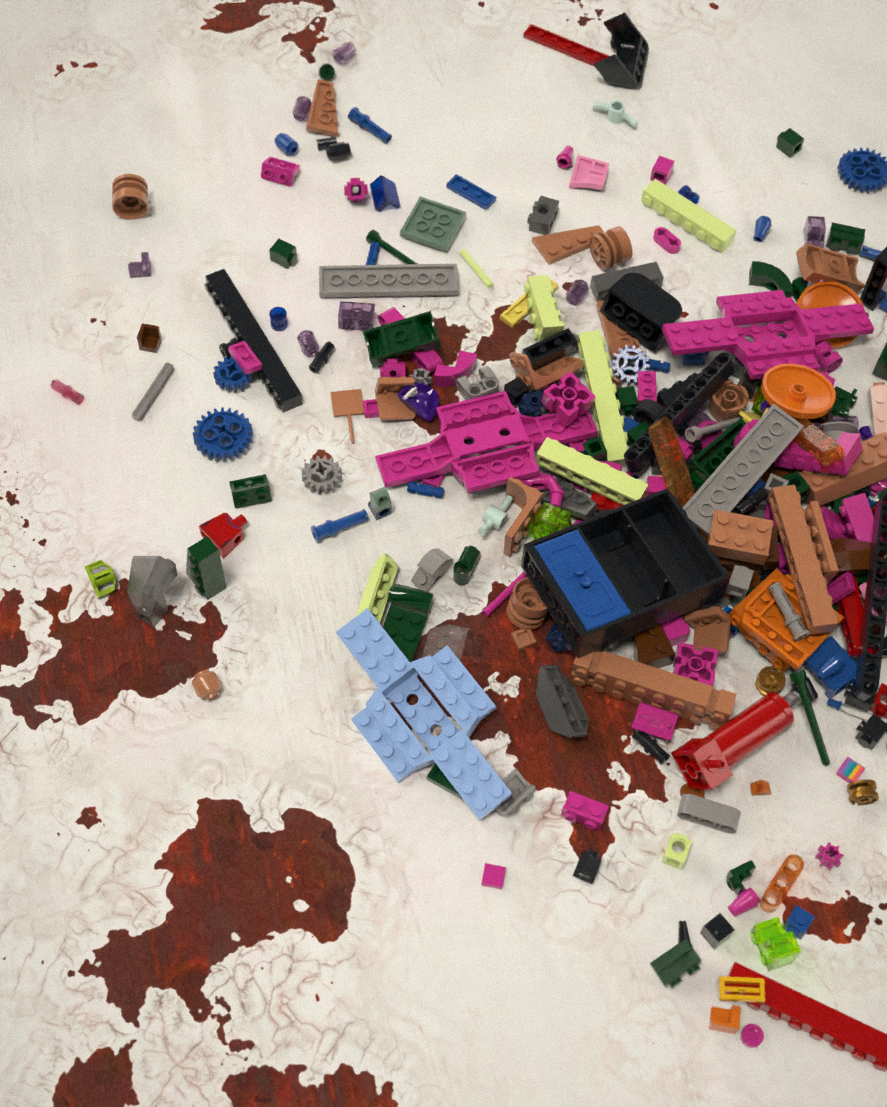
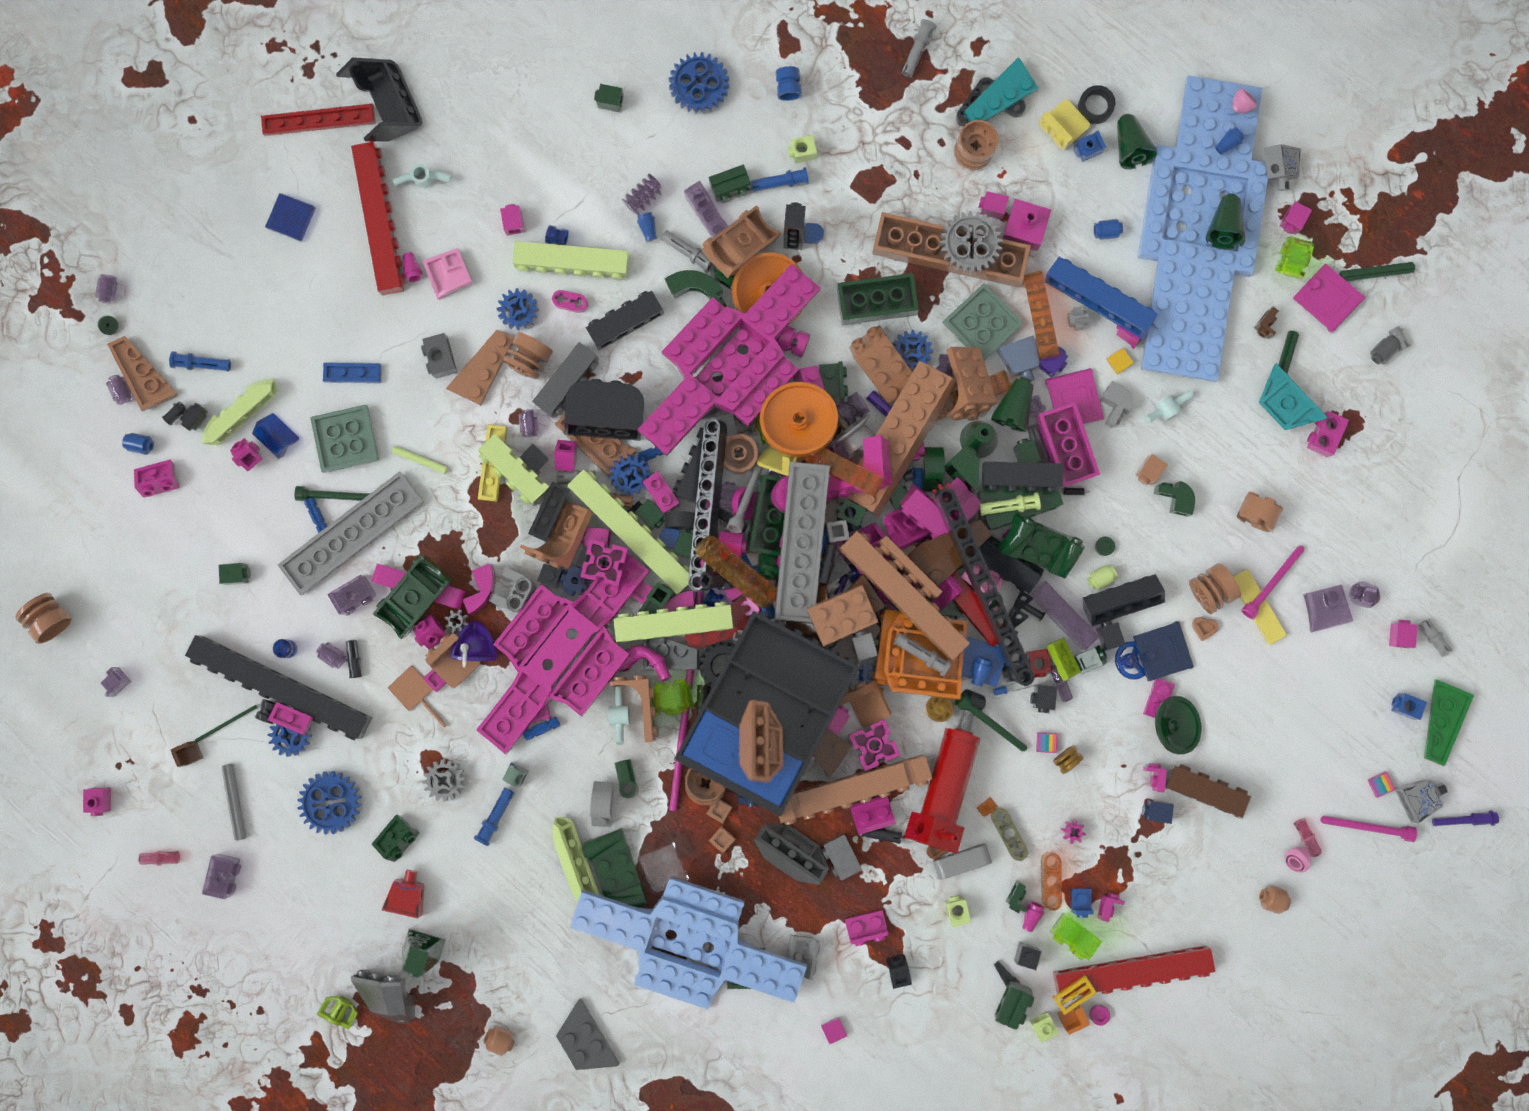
camera: 30 degrees left, 25 degrees up
none -> dark pink brick [83,787,111,816]
none -> dark green axle [195,705,258,743]
none -> yellowish green brick [201,379,277,445]
none -> clear purple brick [202,854,241,899]
none -> clear blue tile [265,193,316,242]
none -> red brick [351,142,406,296]
none -> blue gear [497,288,539,330]
none -> black panel [520,443,549,475]
none -> dark pink brick [554,440,577,471]
none -> dark grey wing [556,998,620,1070]
none -> black brick [586,290,664,351]
none -> clear purple piece [621,173,662,215]
none -> light grey pin [661,230,713,272]
none -> black piece [699,569,735,590]
none -> nougat tile [709,826,736,853]
none -> nougat wedge [739,700,783,783]
none -> flat silver brick [822,833,862,881]
none -> olive beam [991,808,1028,861]
none -> yellowish green brick [1029,1011,1059,1043]
none -> dark pink bracket [1097,893,1125,922]

